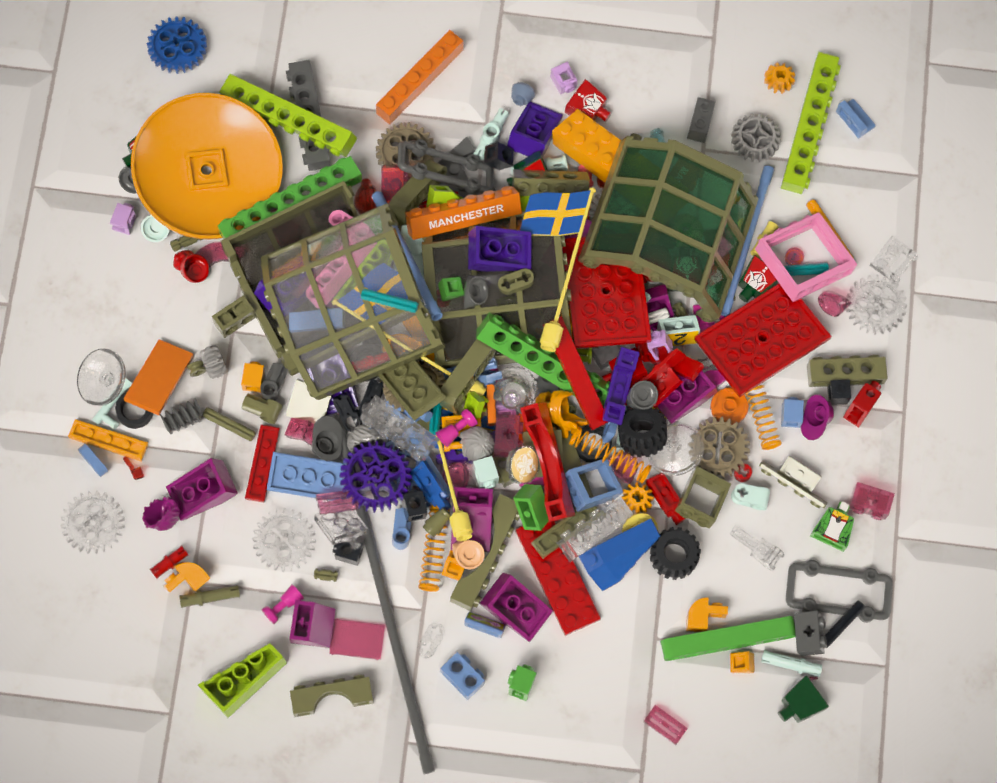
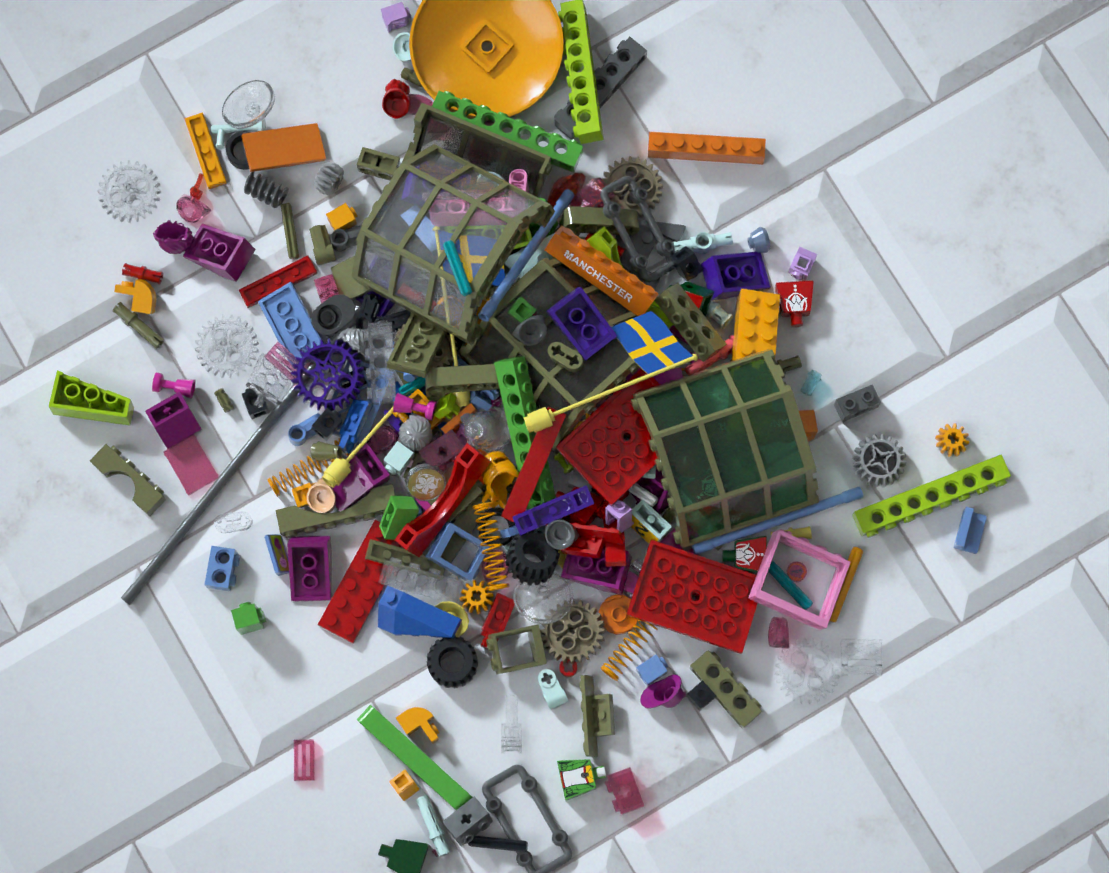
camera: 60 degrees right, 5 degrees up
medium blue beam [77,444,108,477] -> none
olive bush [187,361,206,377] -> none
red torso [843,381,882,428] -> none
none -> clear pink piece [176,194,211,223]

